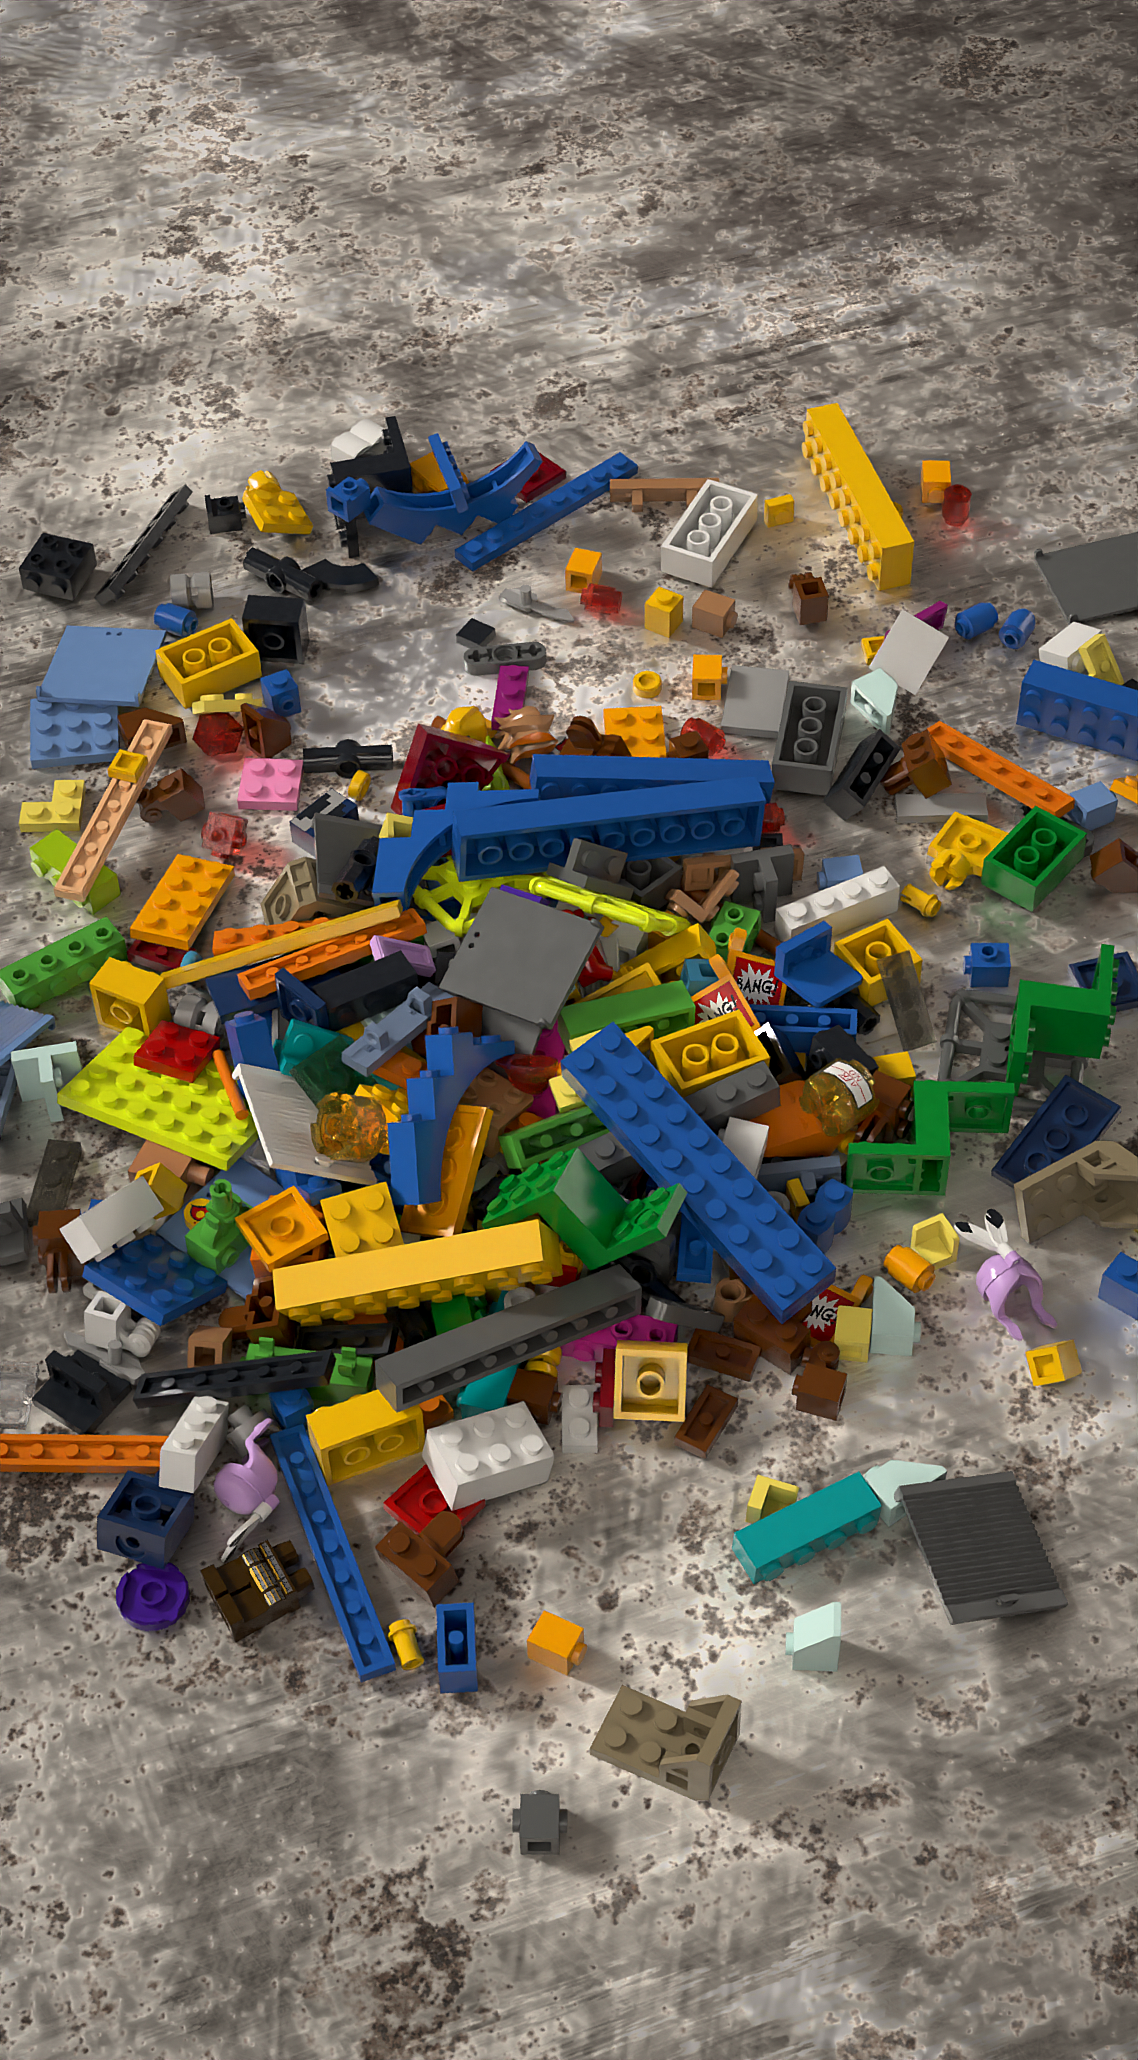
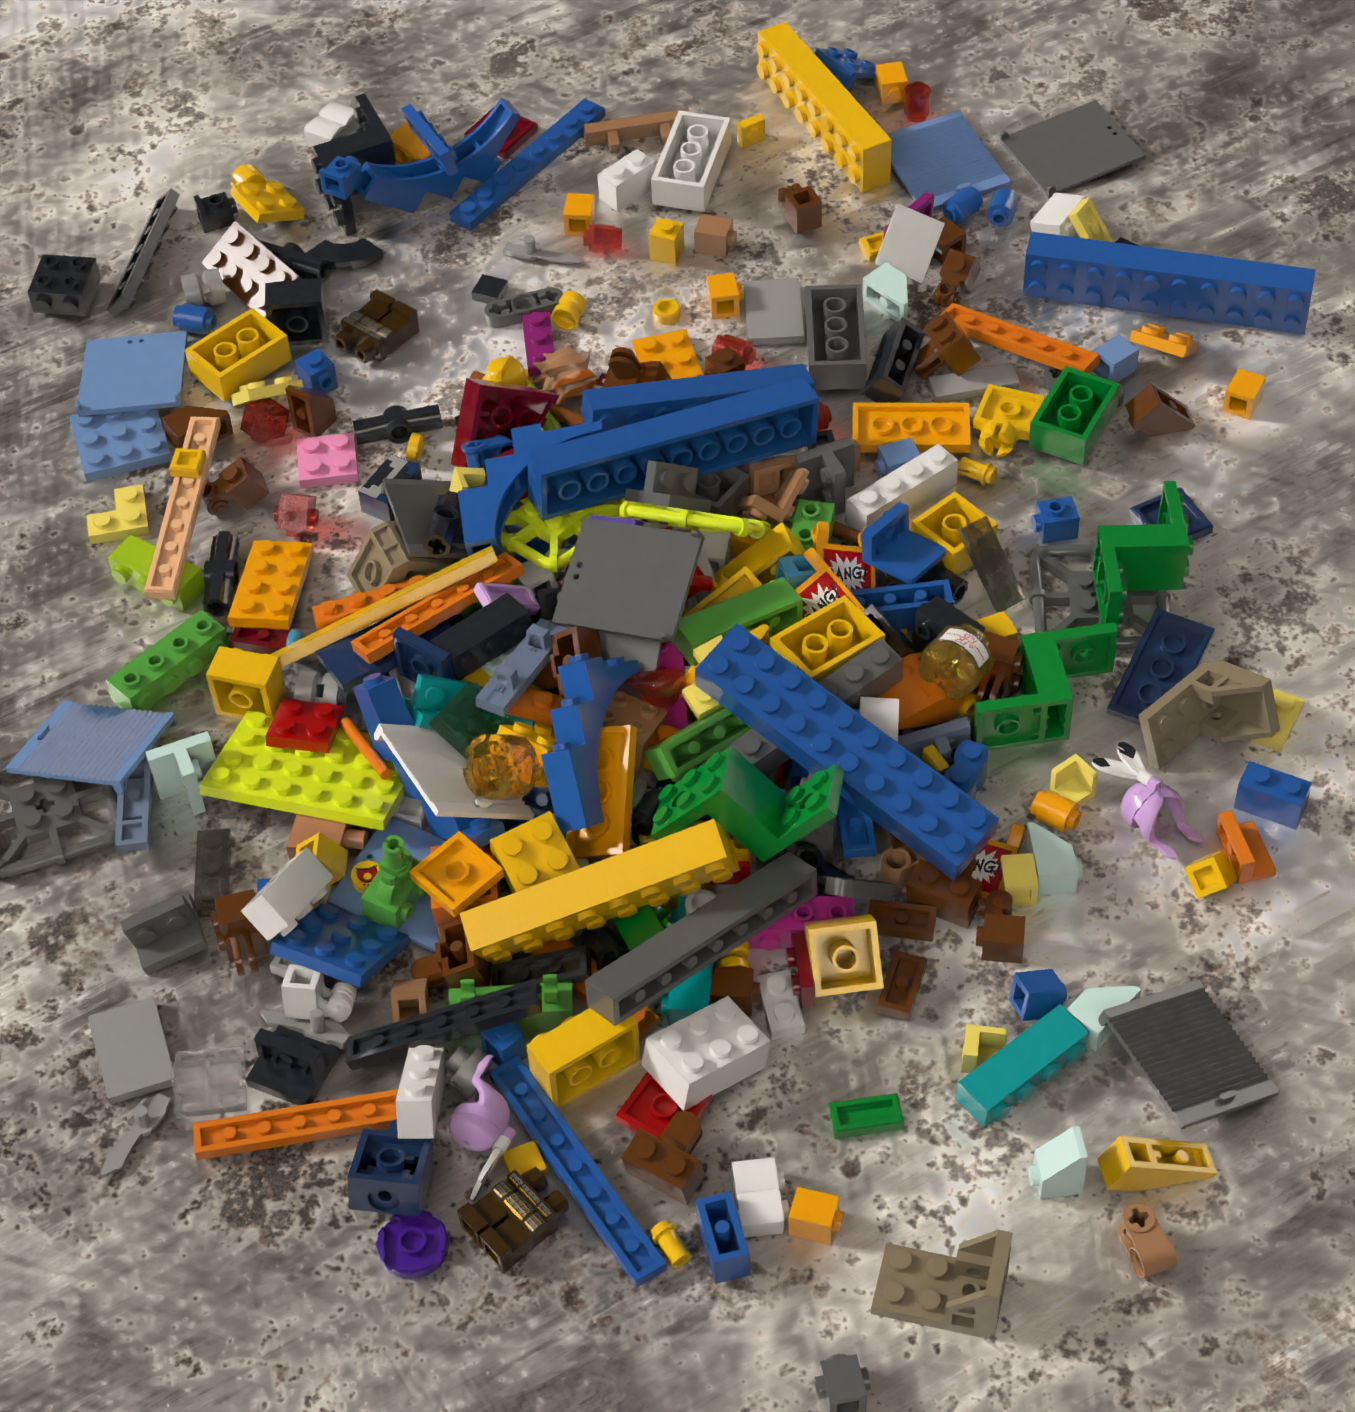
camera: 10 degrees left, 0 degrees up
none -> plate [202,220,304,319]
none -> black piece [202,531,240,617]
none -> dark brown hips [335,289,419,364]
none -> yellow tile [502,1140,548,1176]
none -> yellow wheel [551,291,587,330]
none -> white brick [597,149,656,212]
none -> white brick [731,1157,790,1238]
none -> blue bracket [814,46,876,93]
none -> green tile [828,1093,904,1139]
none -> light orange plate [852,403,971,453]
none -> medium blue door [887,110,1011,211]
none -> reddish brown brick [933,216,966,264]
none -> reddish brown brick [934,248,981,308]
none -> blue brick [1009,969,1067,1021]
none -> yellow slope [1097,1136,1217,1192]
none -> medium nougat piece [1118,1203,1178,1279]
none -> orange panel [1216,810,1276,884]

